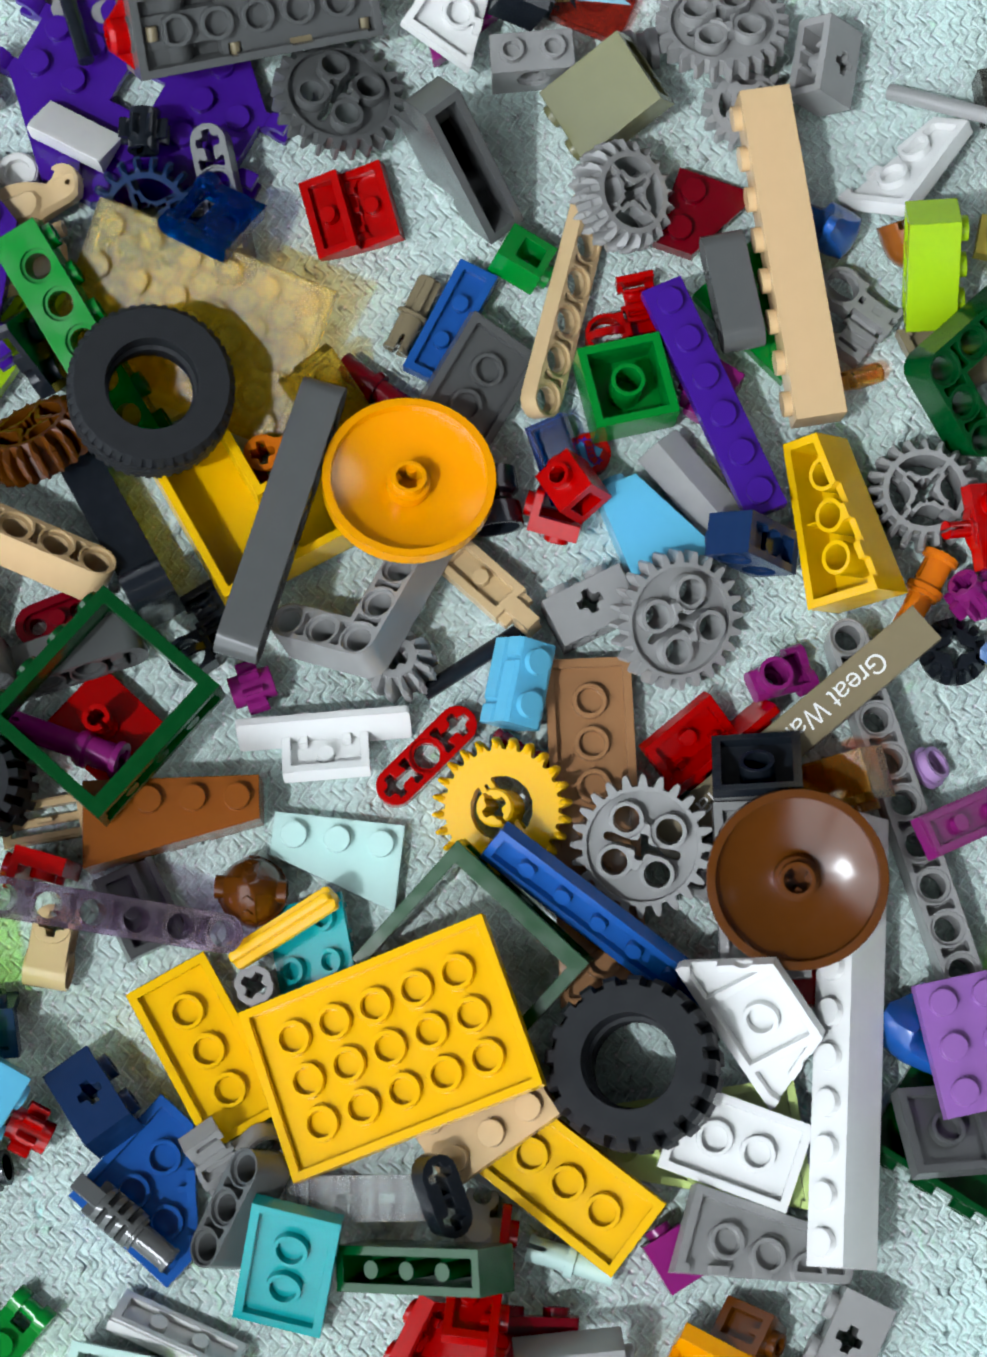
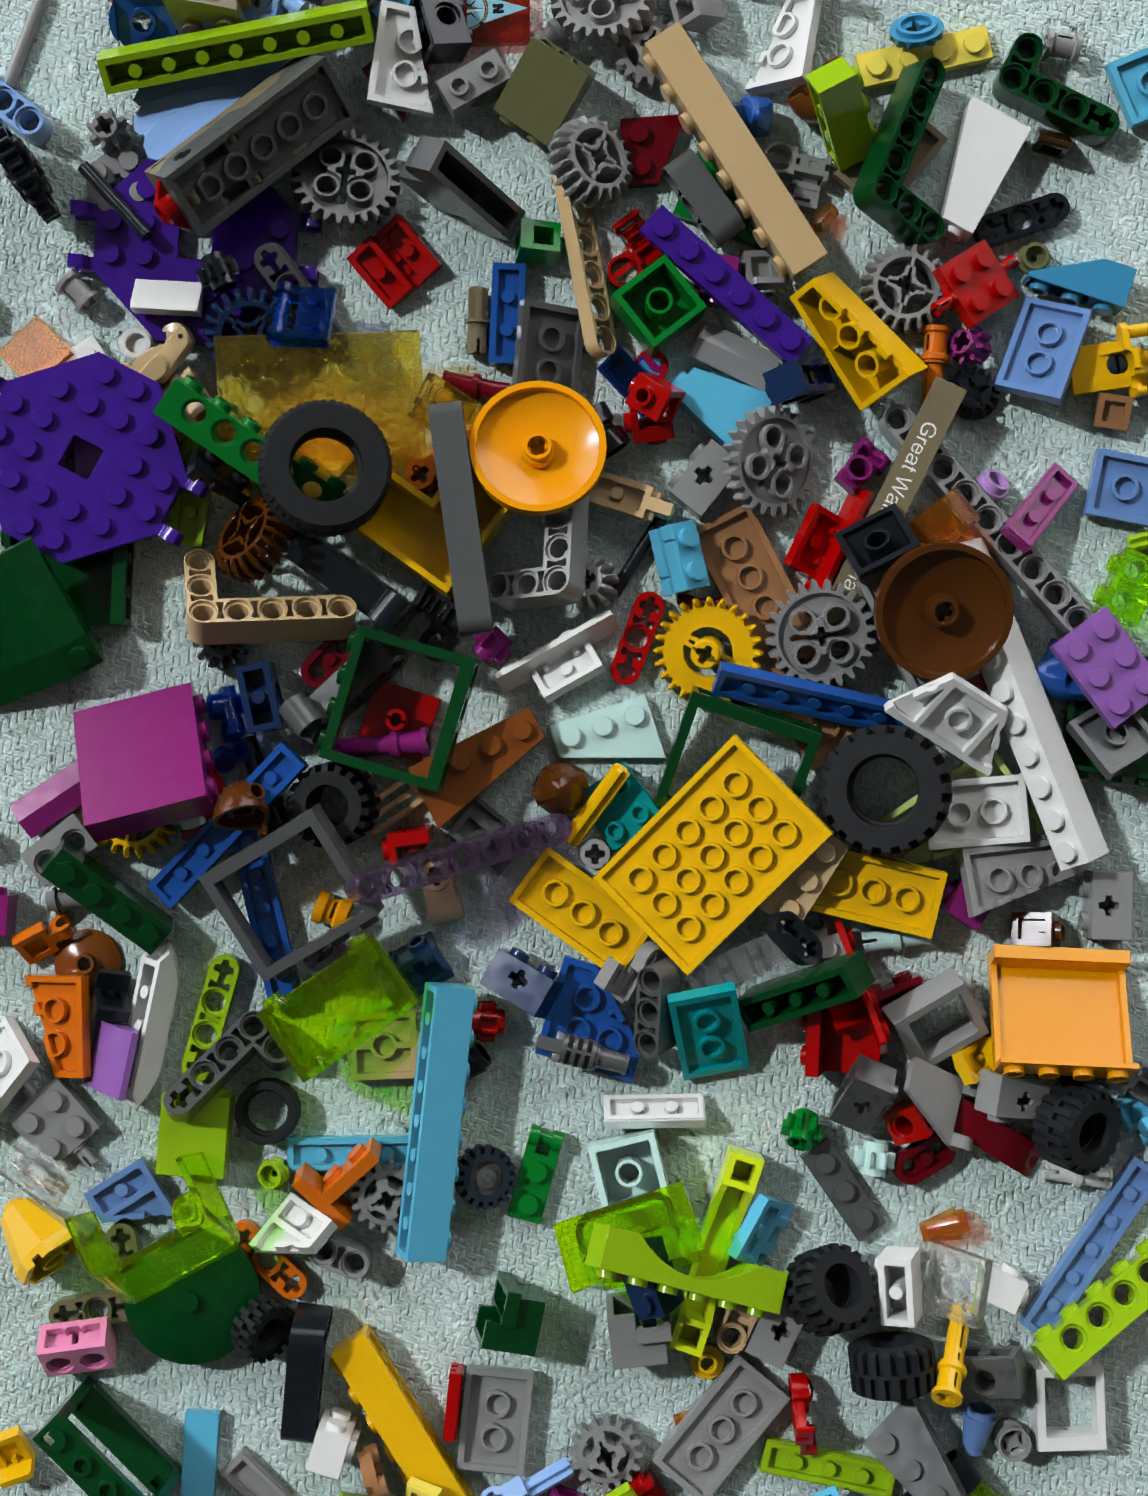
camera: 25 degrees left, 10 degrees up
none -> light grey bracket [739,250,785,298]

